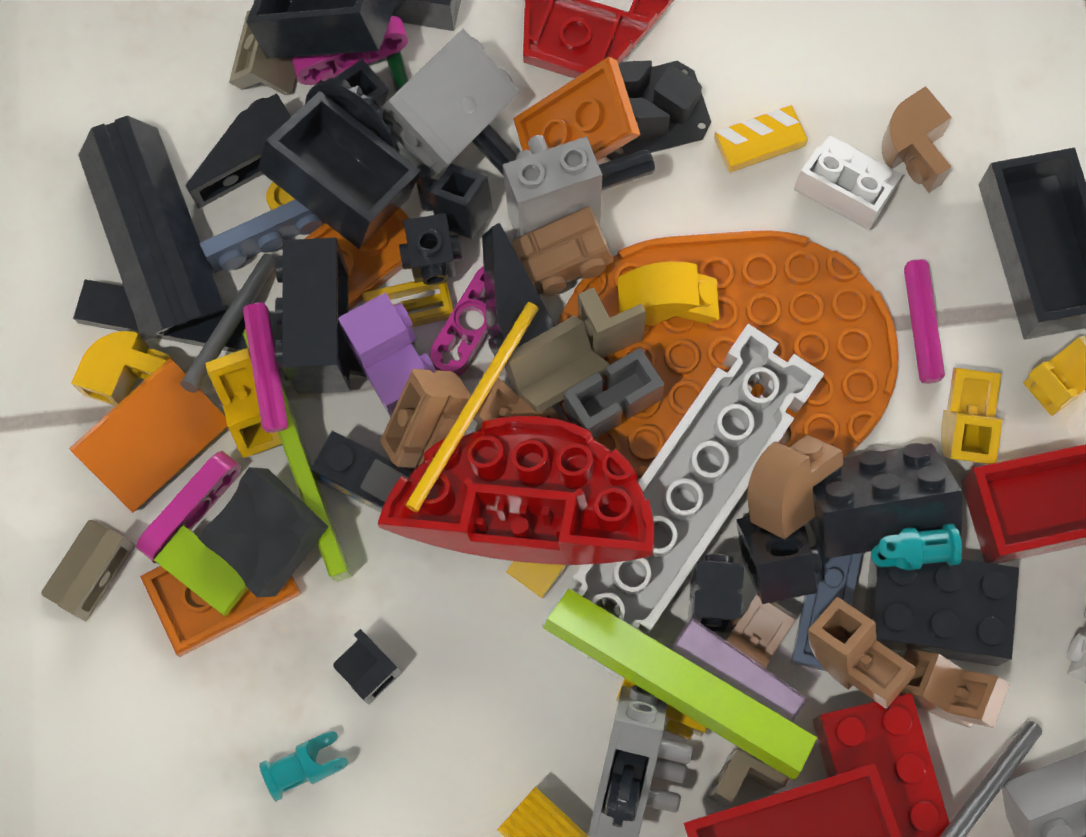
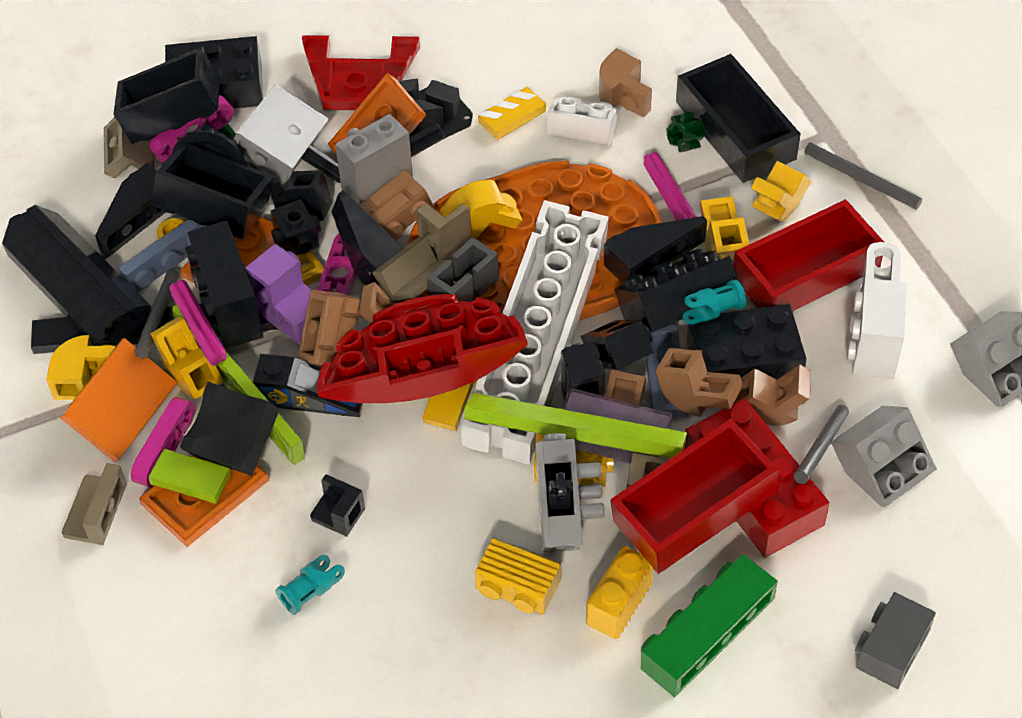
camera: 20 degrees left, 20 degrees down
yellow axle [405,302,539,512] -> none
medium nougat brick [747,435,843,539] -> none
none -> black slope [603,216,707,285]
none -> dark green gear [666,112,706,153]

